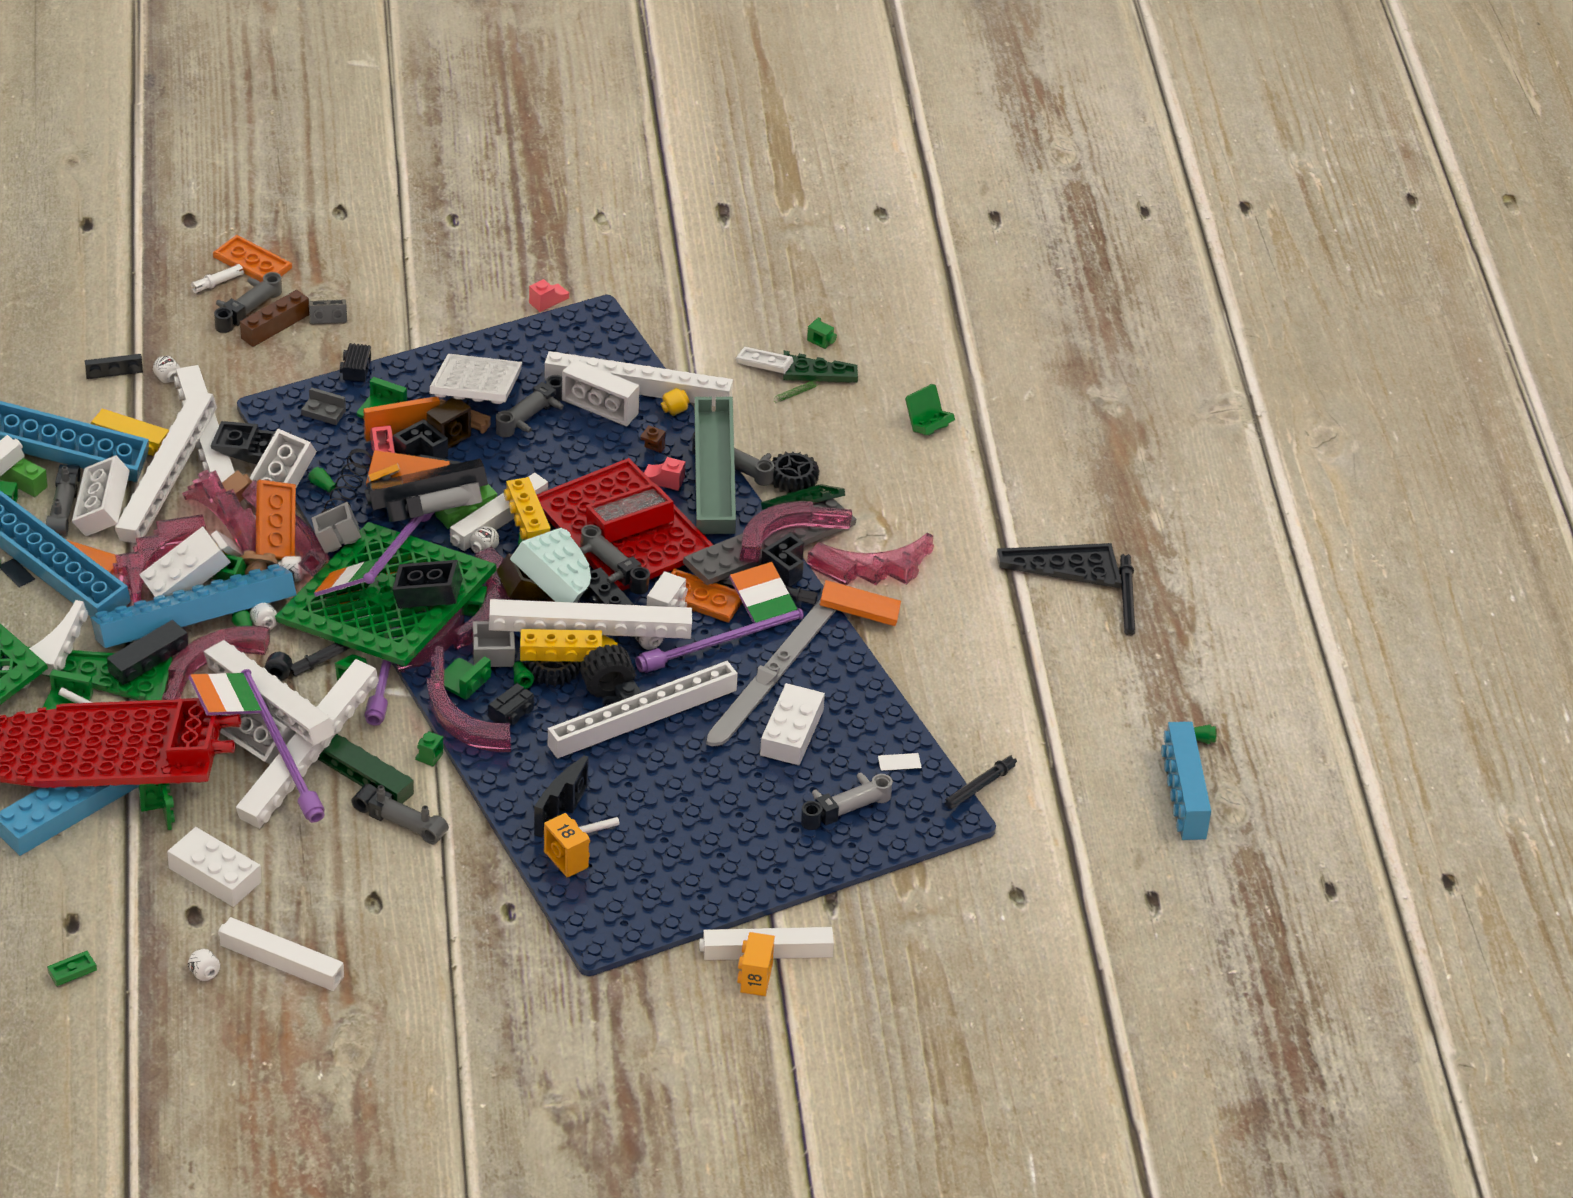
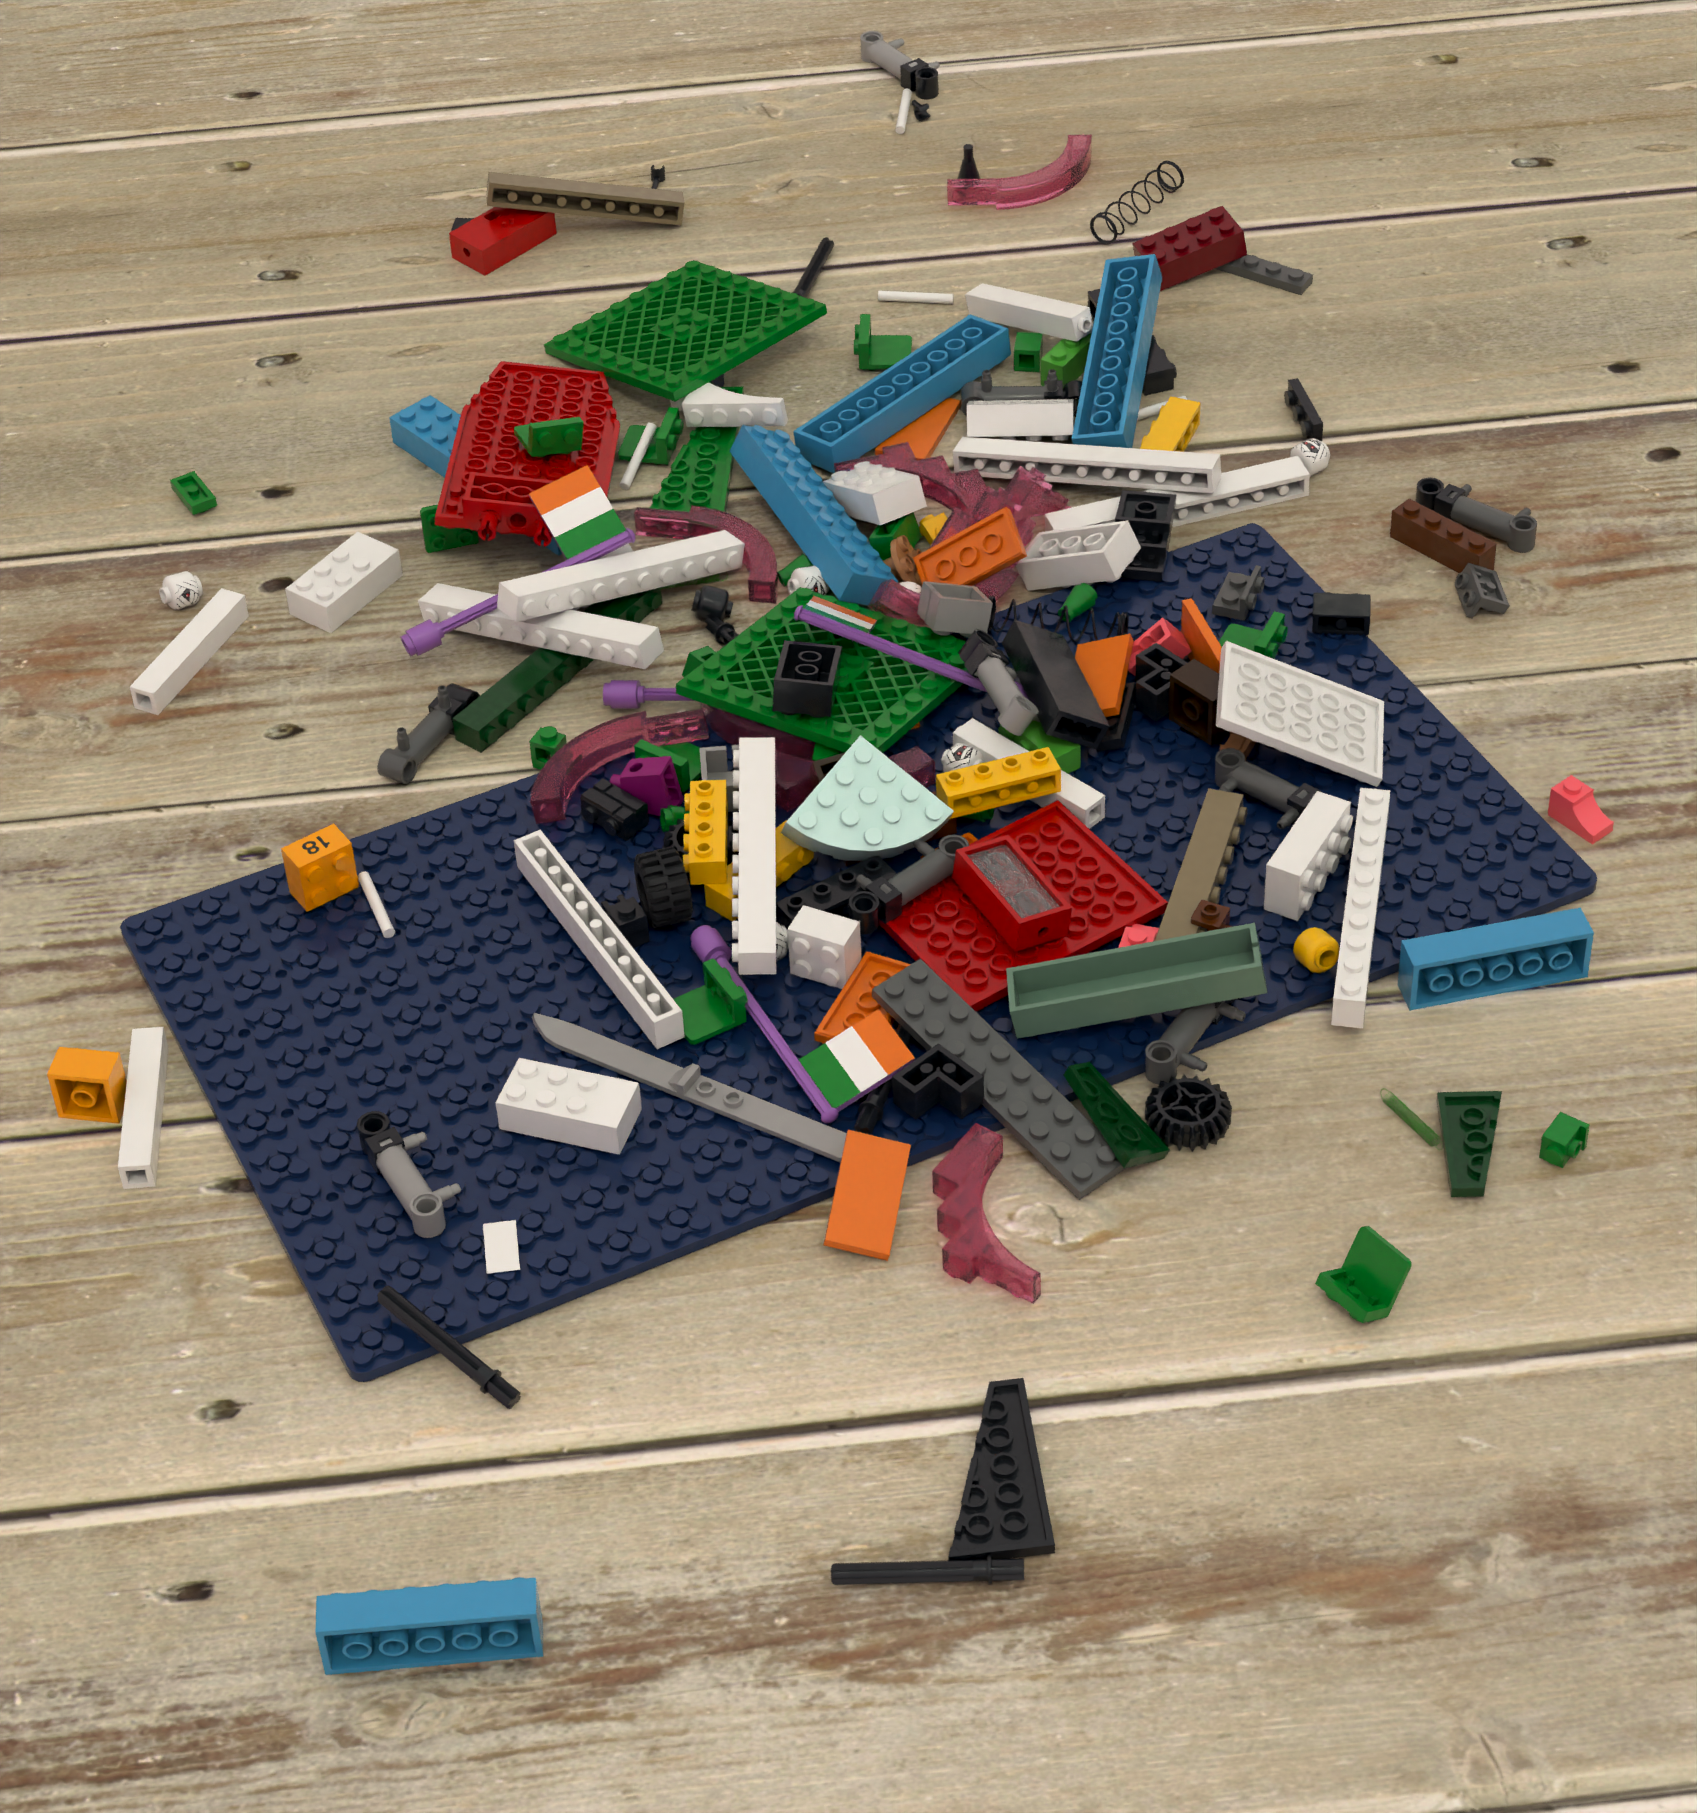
camera: 95 degrees right, 0 degrees up
black brick [107,620,189,685] -> none
white pin [191,264,244,293] -> none
white tile [211,530,243,557] -> none
orange tile [213,235,292,282] -> none
medium nougat brick [220,470,254,505] -> none
light orange piece [367,463,400,482] -> none
black slope [534,756,589,837] -> none
white tile [736,347,793,374] -> none
clear pink arch [739,501,852,562] -> none
green cone [1194,724,1217,744] -> none
none -> green bracket [514,417,583,457]
none -> magenta torso [610,756,684,816]
none -> green bracket [673,958,748,1044]
none -> dark tan brick [1155,788,1248,941]
none -> dark azure brick [1398,907,1594,1011]

